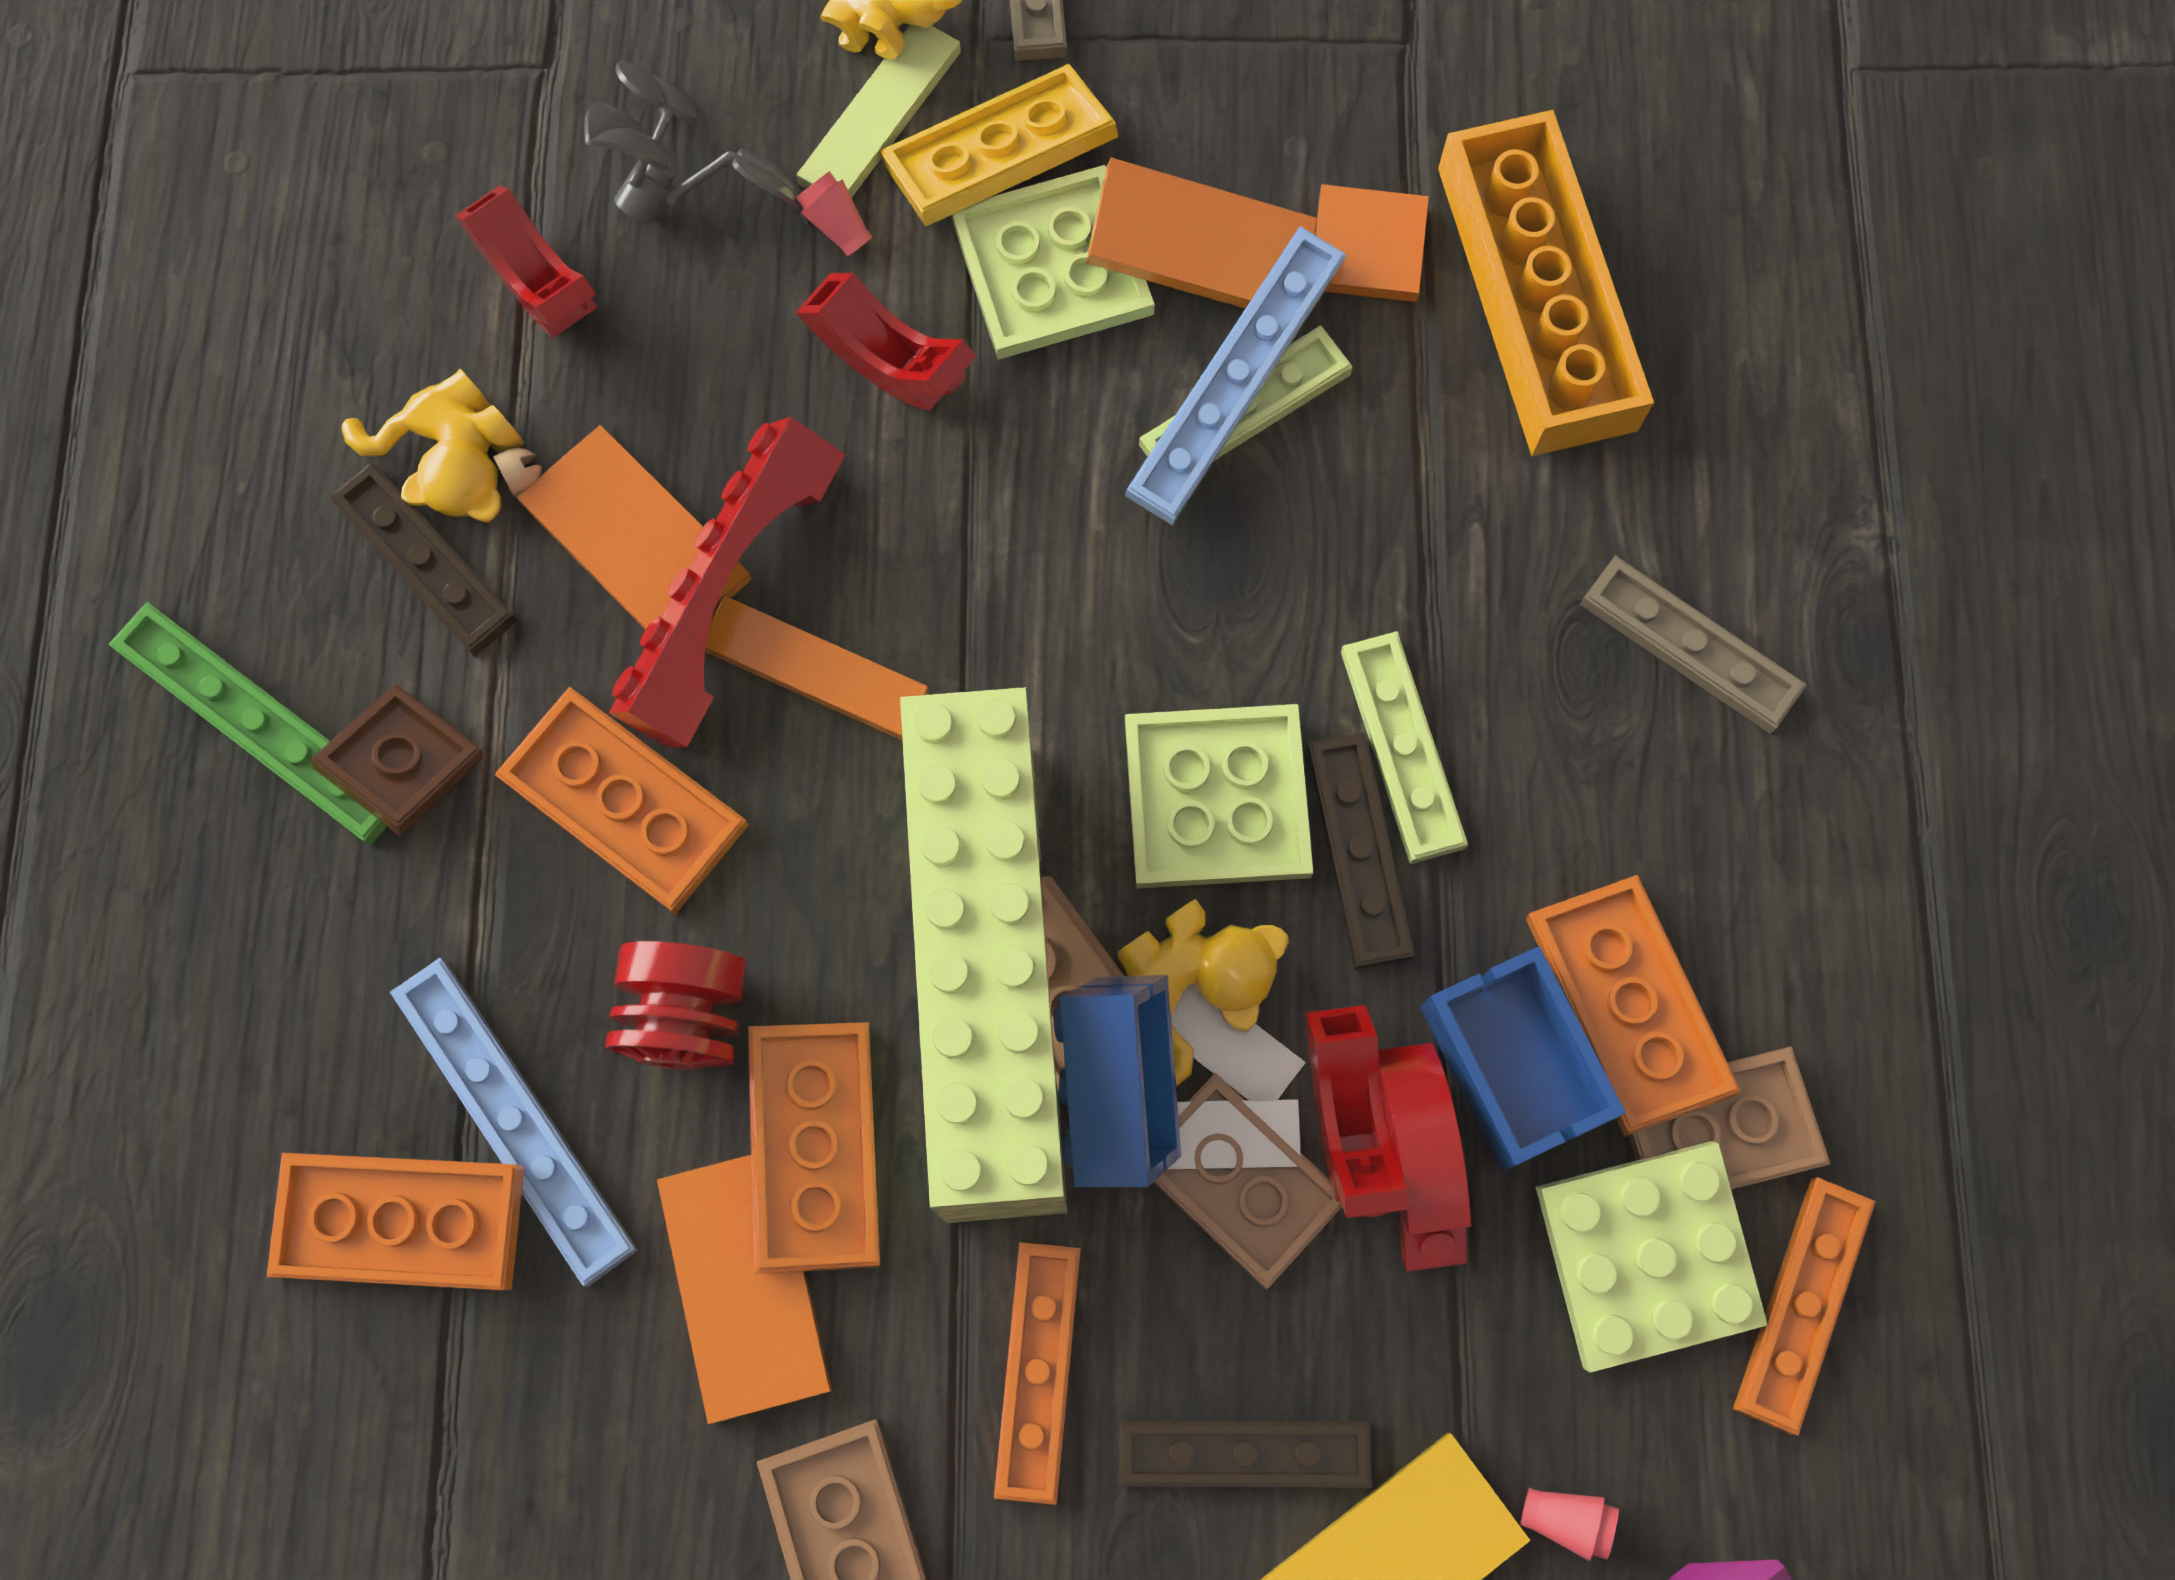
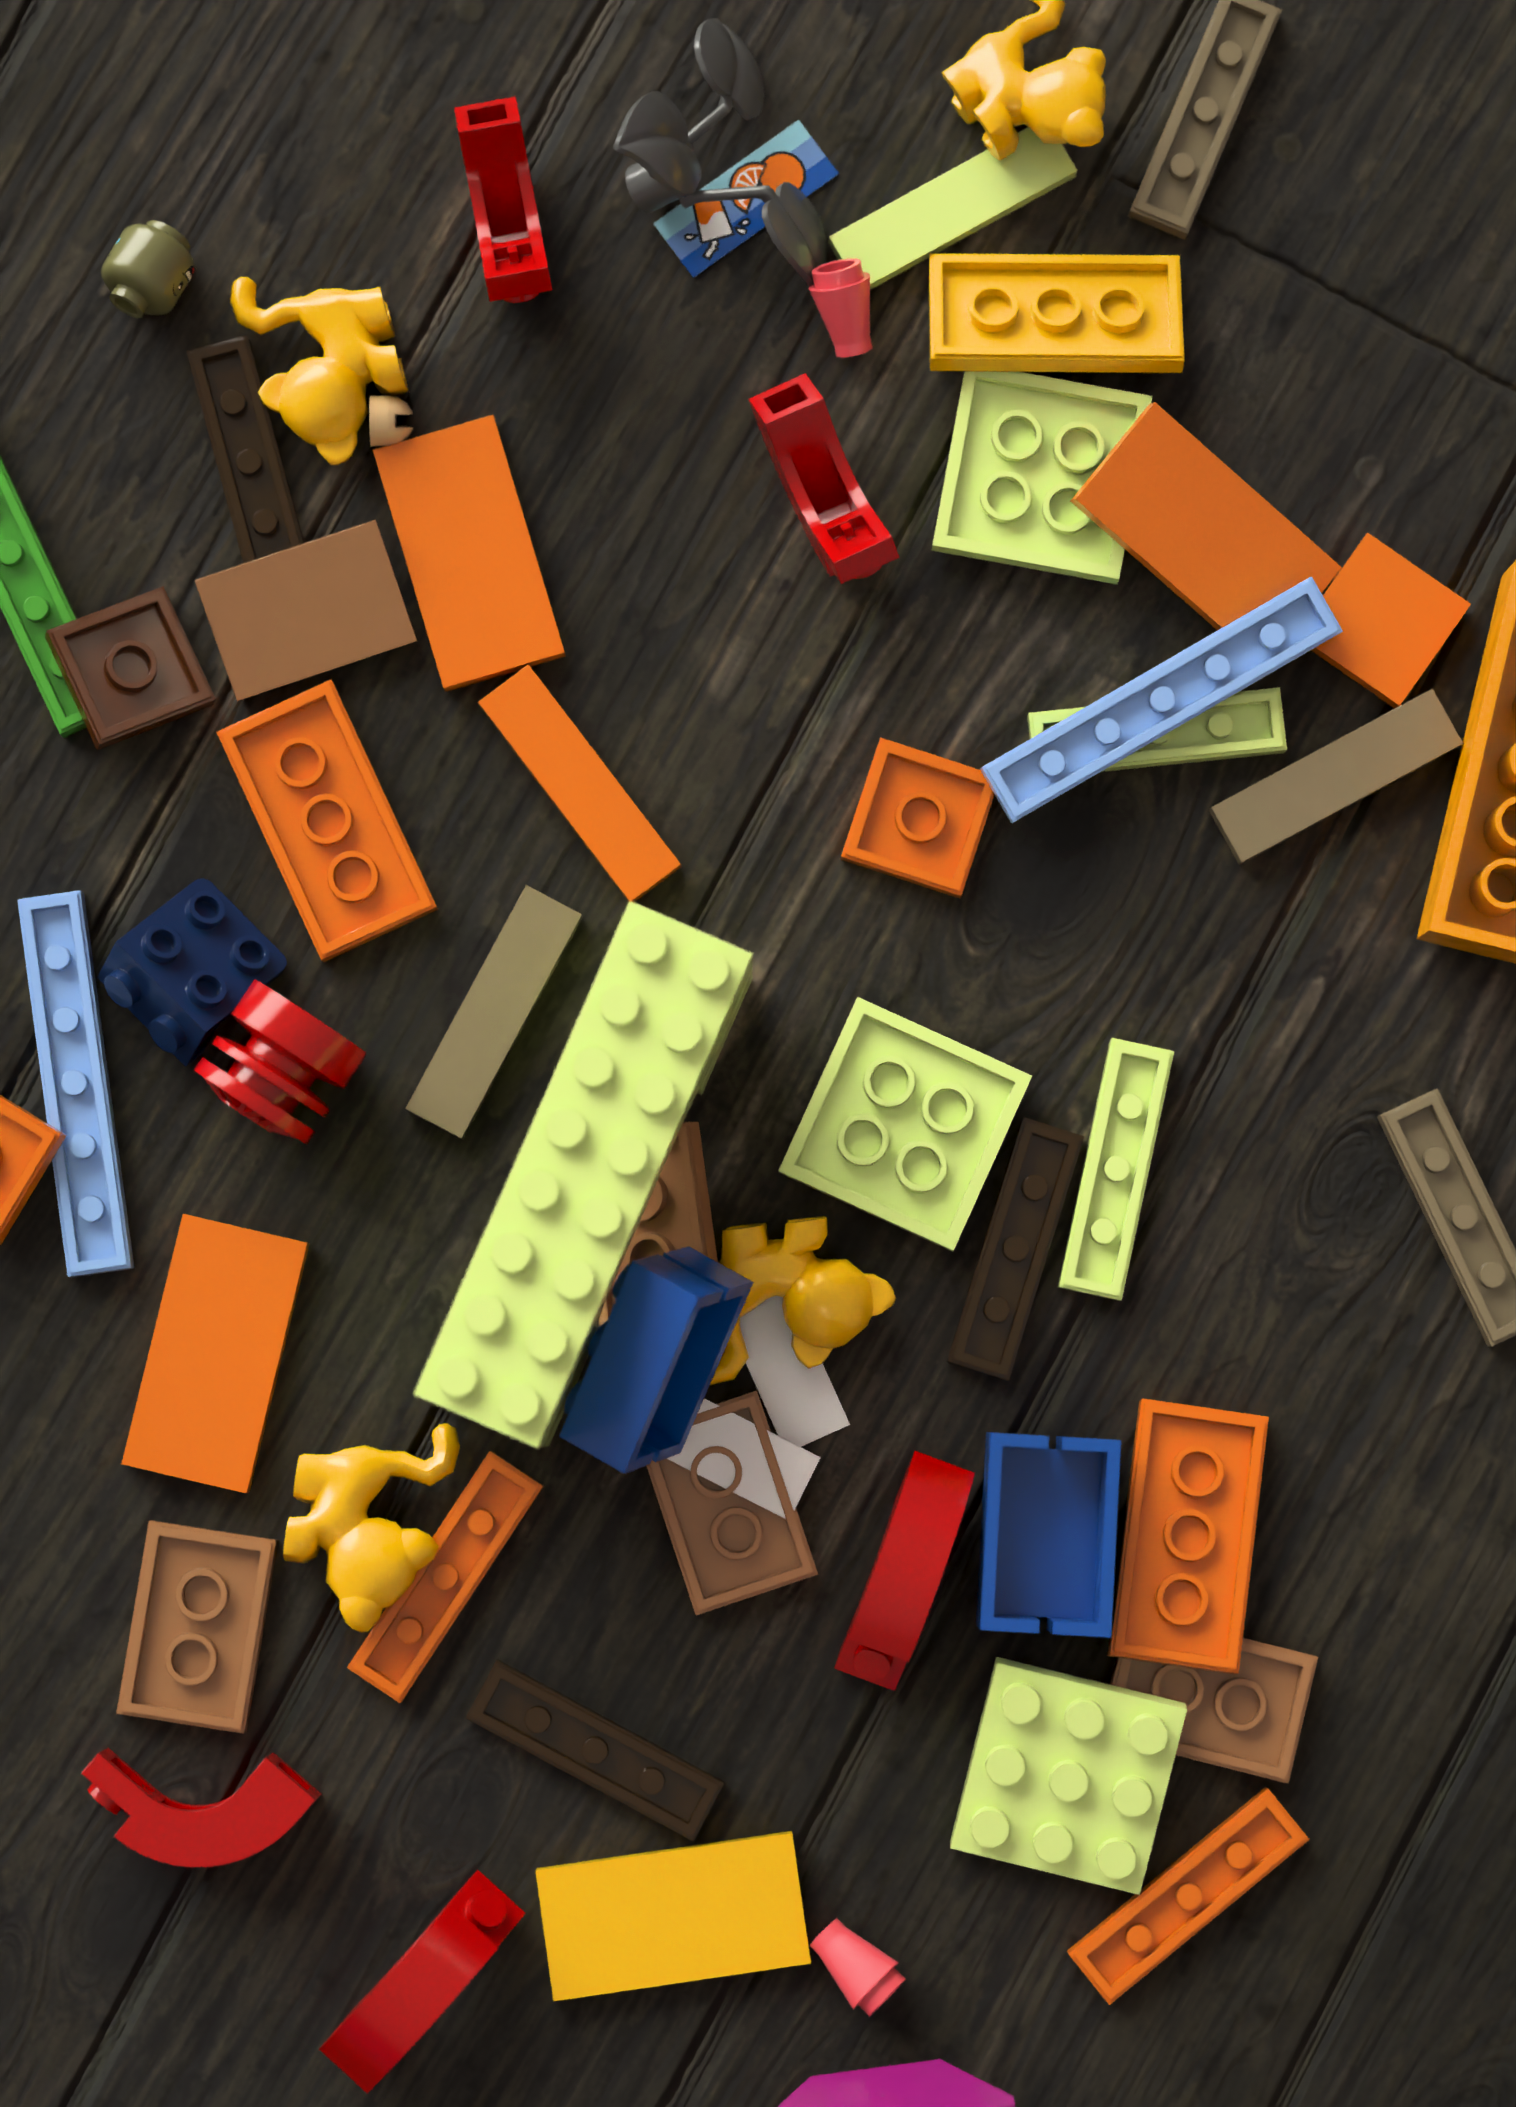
camera: 25 degrees right, 10 degrees up
red arch [609,416,845,748] -> none
orange tile [747,1022,880,1274] -> none
red arch [1306,1005,1409,1218] -> none
none -> dark blue bracket [97,878,287,1067]
none -> olive head [101,220,195,318]
none -> medium nougat tile [194,519,417,701]
none -> yellow animal [283,1423,460,1633]
none -> dark tan tile [405,885,583,1140]
none -> sticker [653,120,839,278]
none -> orange tile [840,737,995,898]
none -> dark tan tile [1209,688,1463,865]

